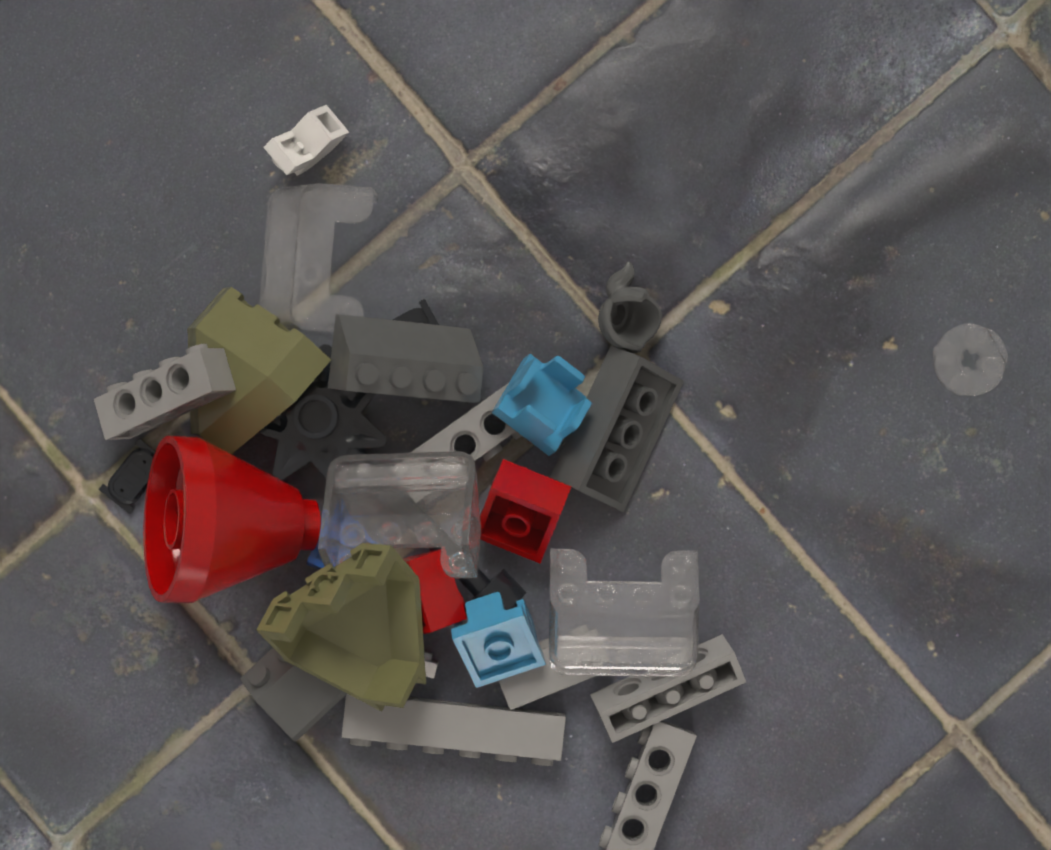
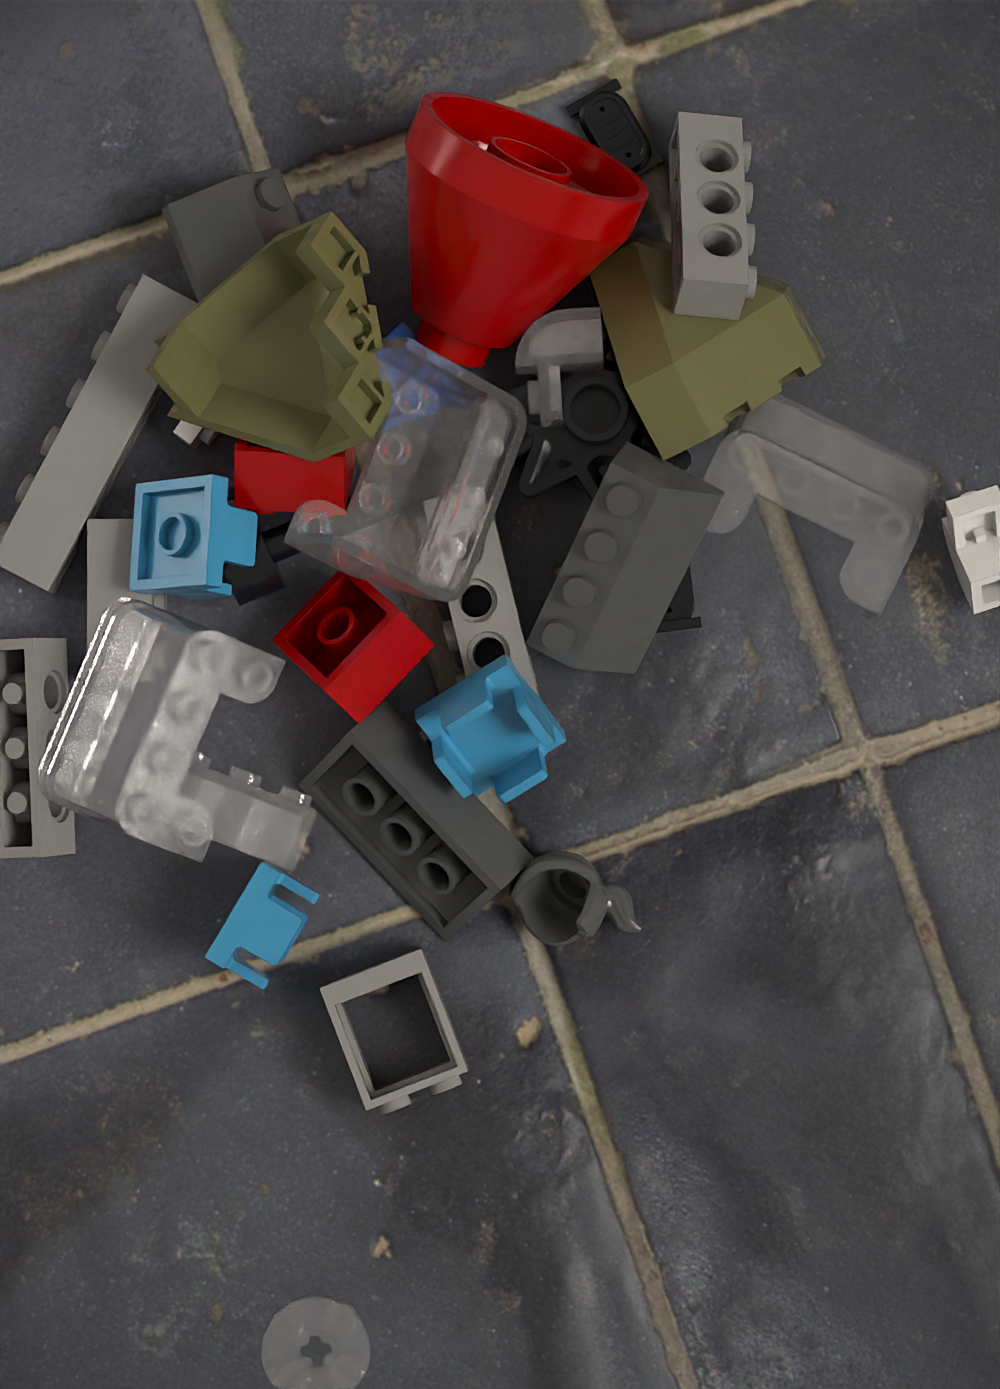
camera: 105 degrees right, 0 degrees up
none -> clear brick [142,746,320,872]
none -> dark azure panel [205,860,322,990]
none -> light grey window [319,947,469,1115]
none -> clear brick [515,307,604,427]

